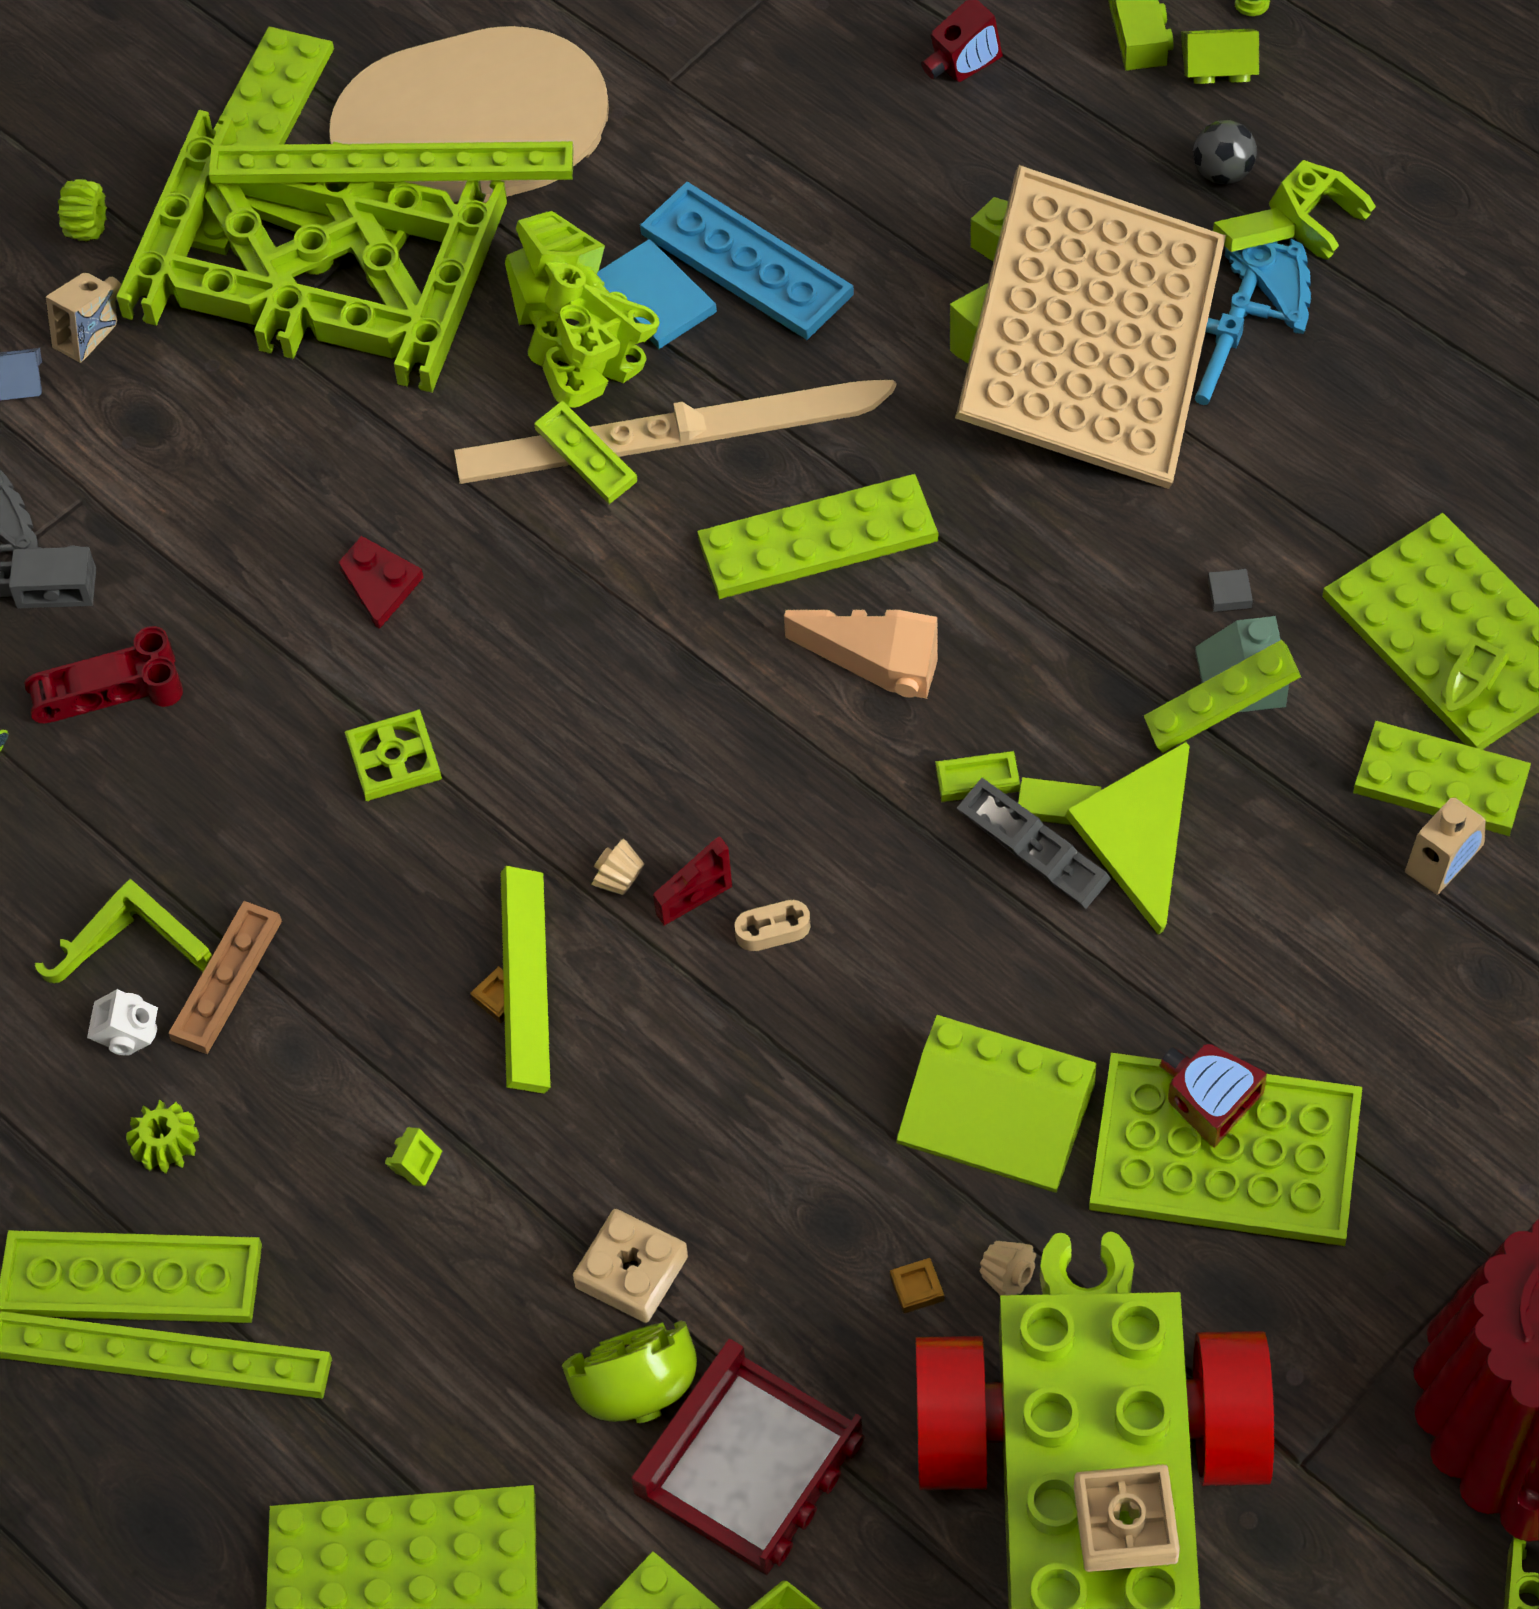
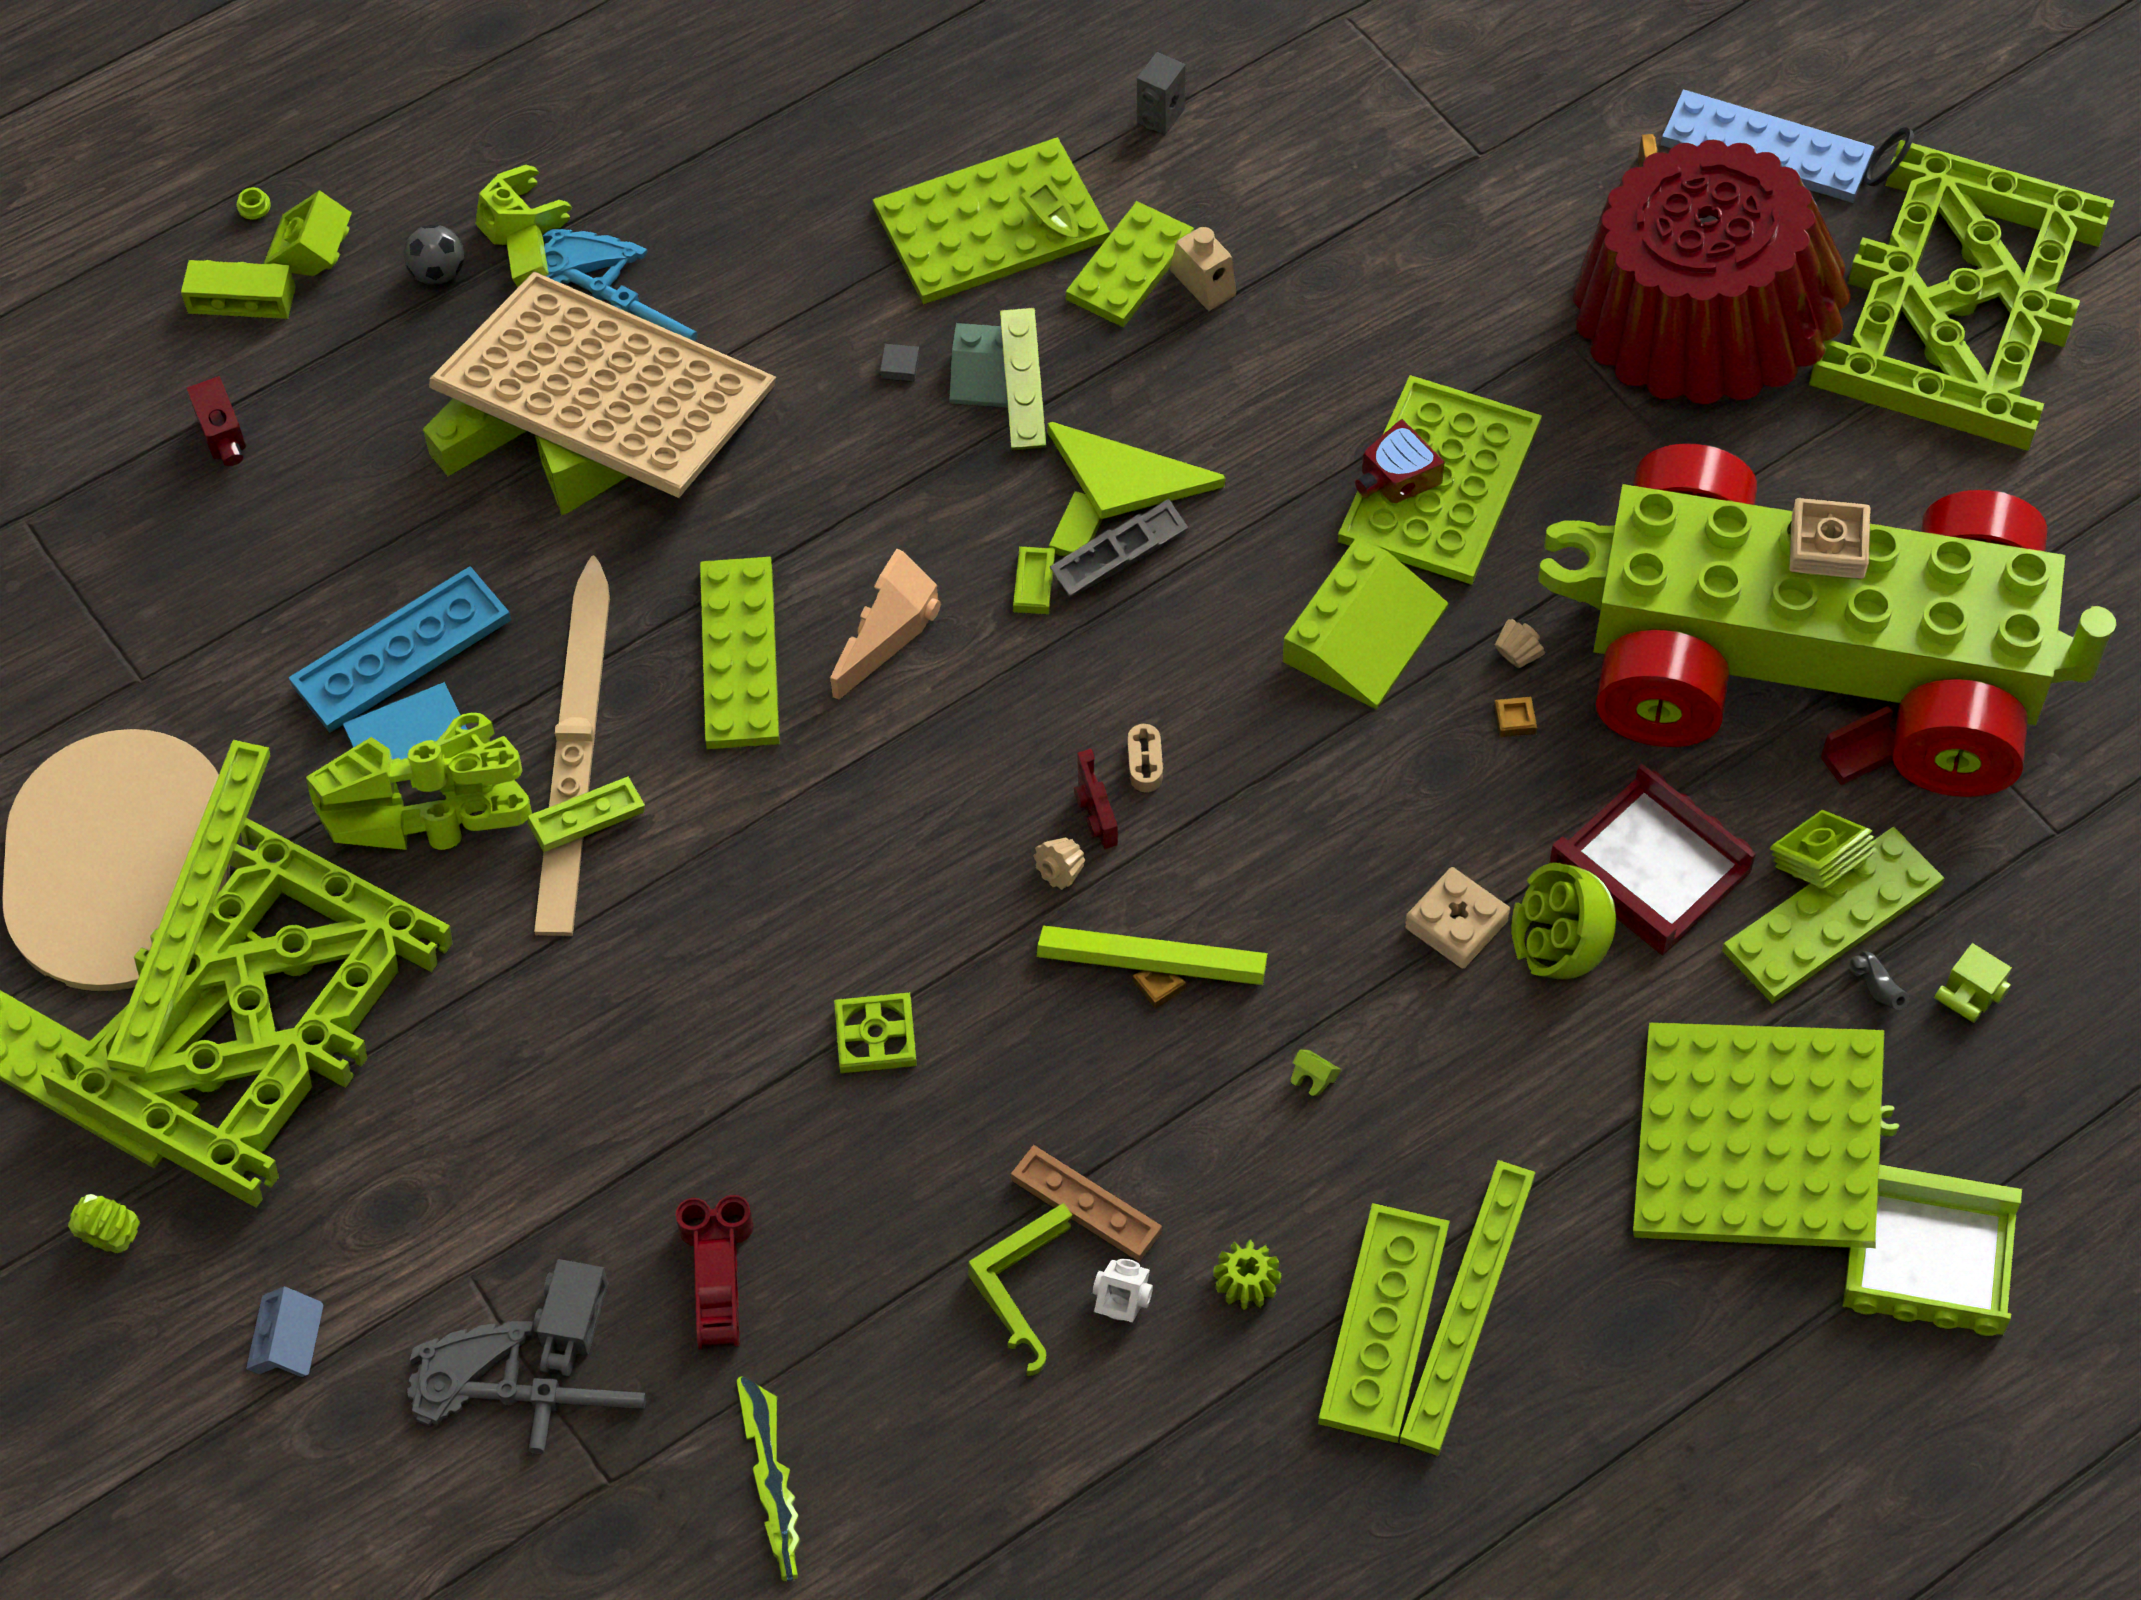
camera: 80 degrees left, 0 degrees up
tan torso [46,273,122,363] -> none
dark red wing [339,536,424,629] -> none

